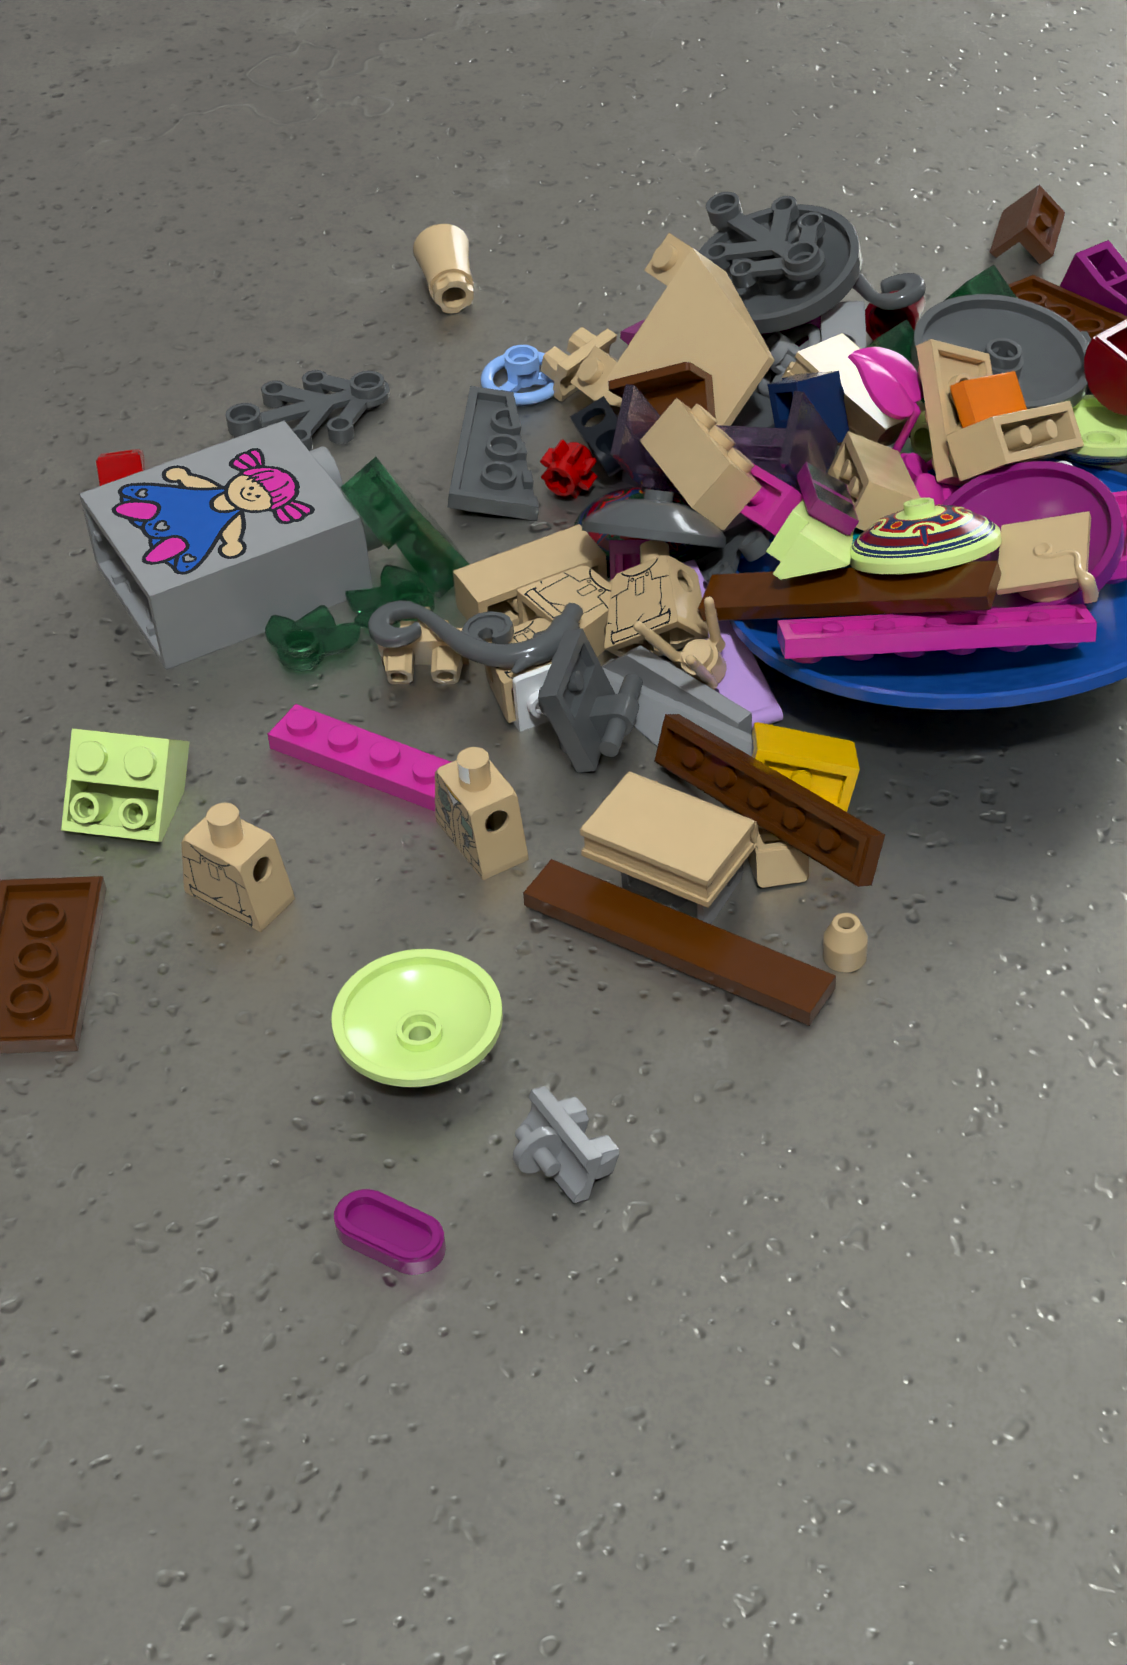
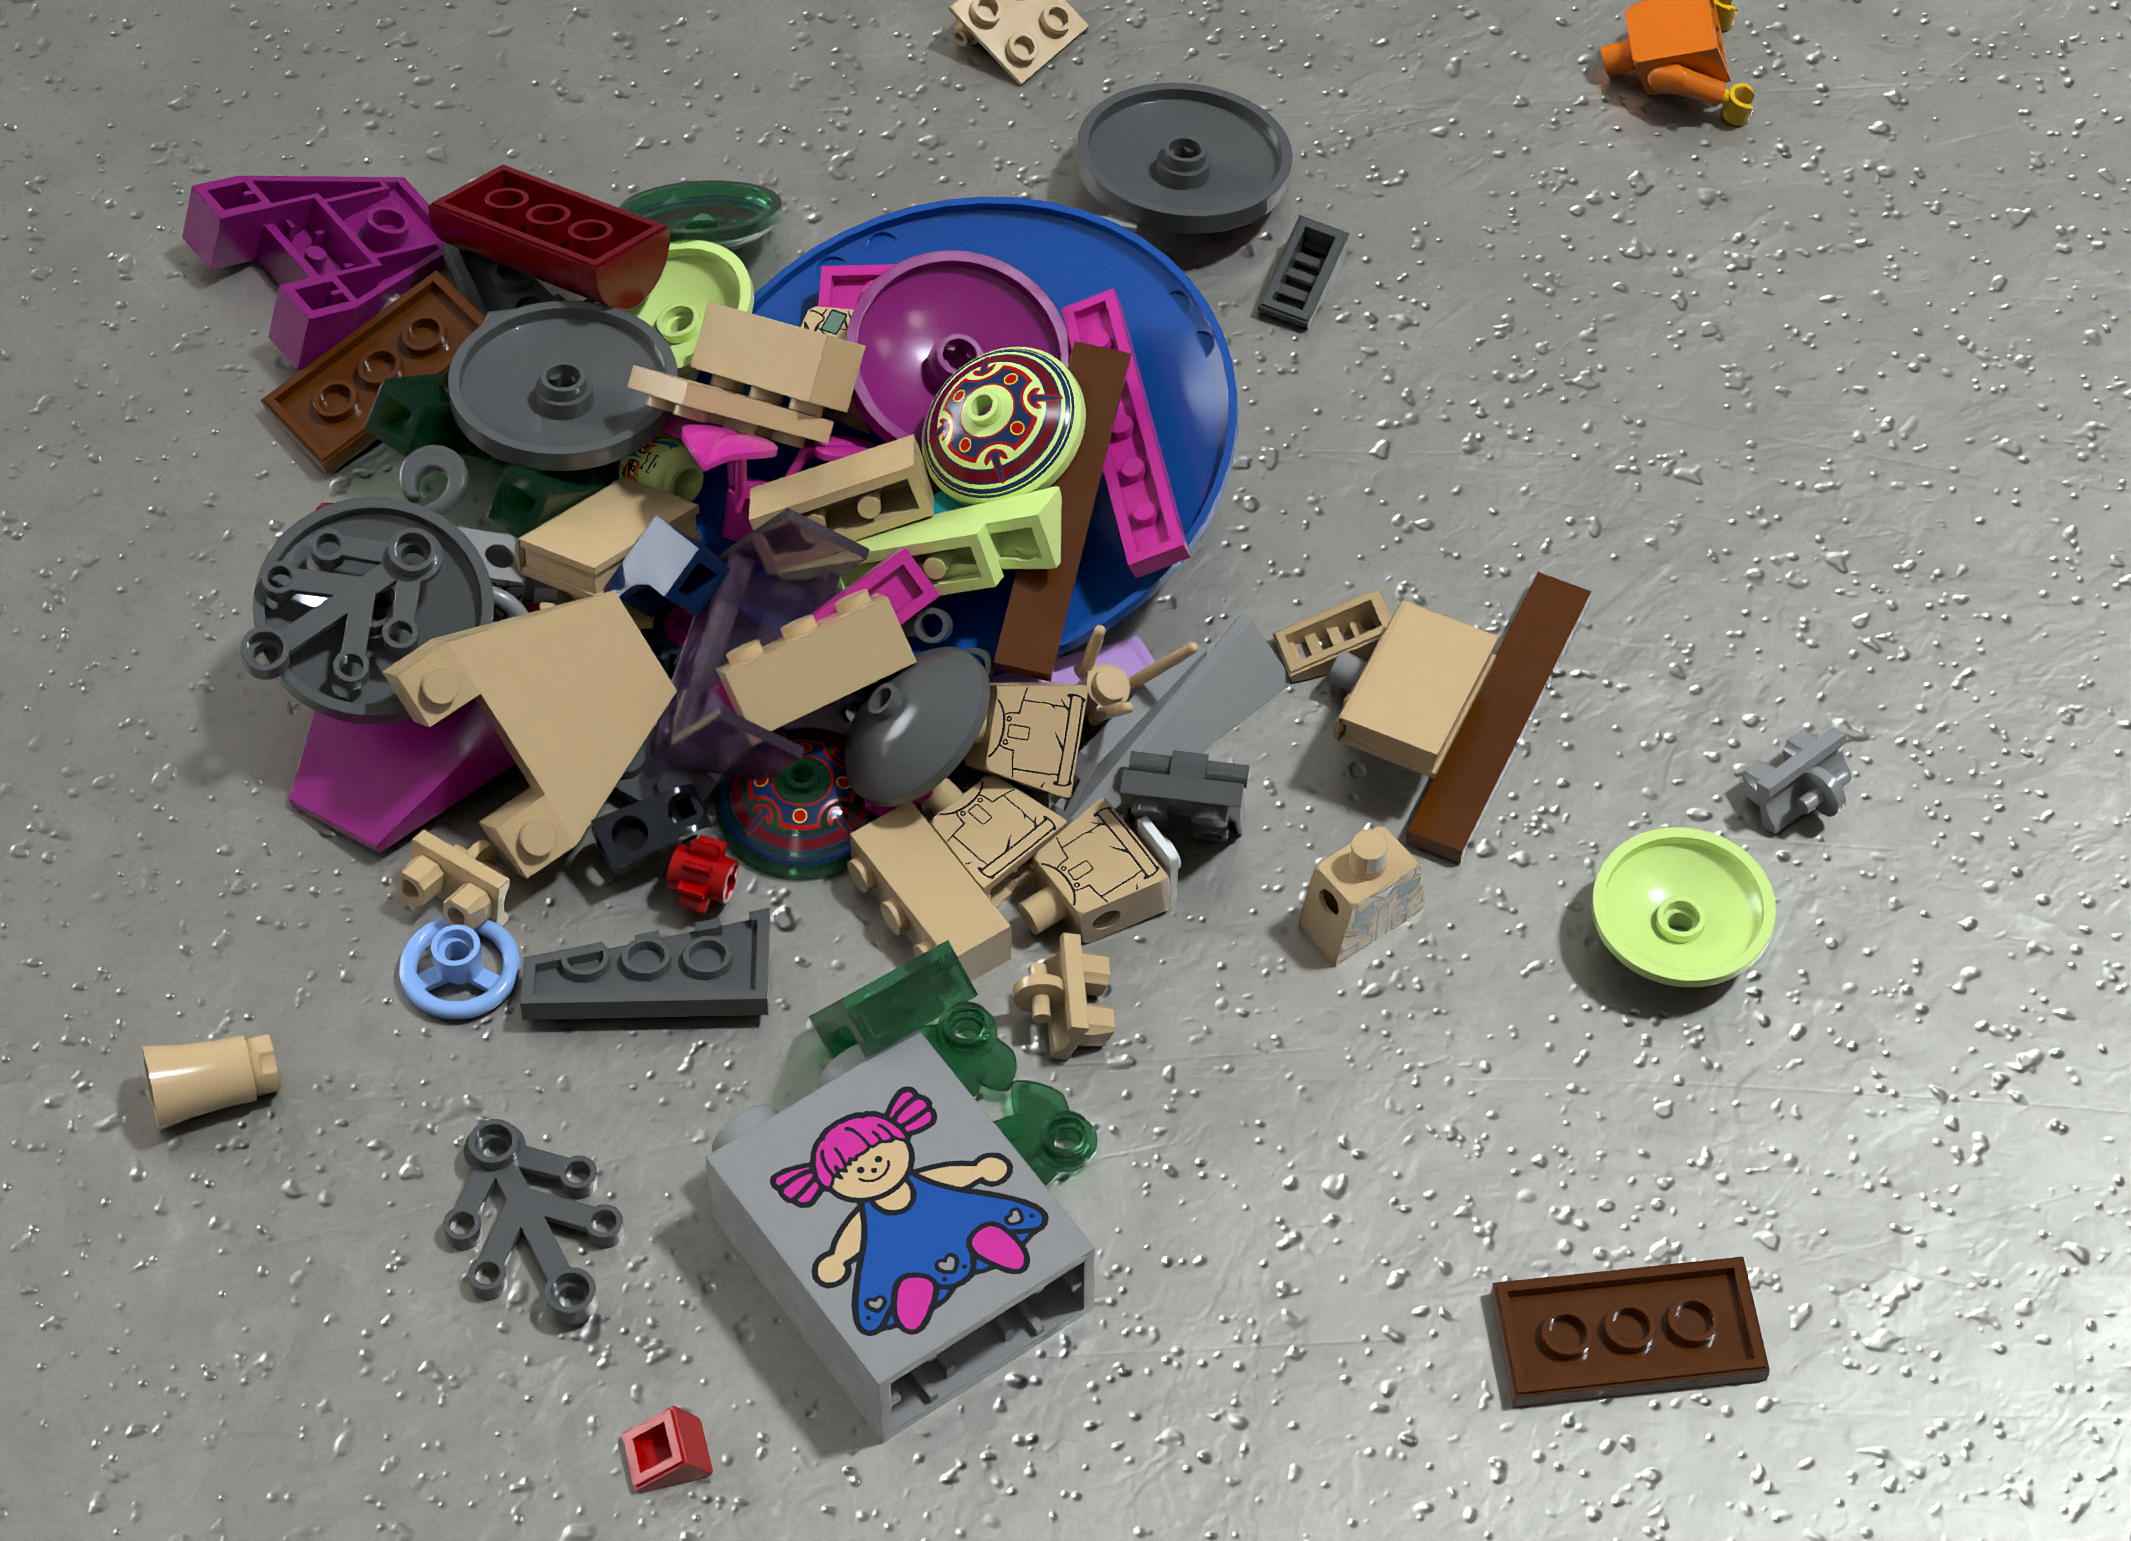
camera: 100 degrees left, 10 degrees up
yellowish green slope [61,728,190,842] -> none
tan torso [181,803,295,932] -> none
dark pink plate [267,704,451,811] -> none
magenta tile [334,1189,446,1275] -> none
dark grey plant [368,600,583,674] -> none
reddish brown panel [608,362,716,438] -> none
reddish brown tile [654,714,885,887] -> none
yellow panel [752,722,860,812] -> none
magenta tile [797,462,859,536] -> none
tan hose [823,913,868,973] -> none
orange tile [950,371,1027,428] -> none
reddish brown panel [990,184,1065,265] -> none
tan hat [996,511,1099,604] -> none

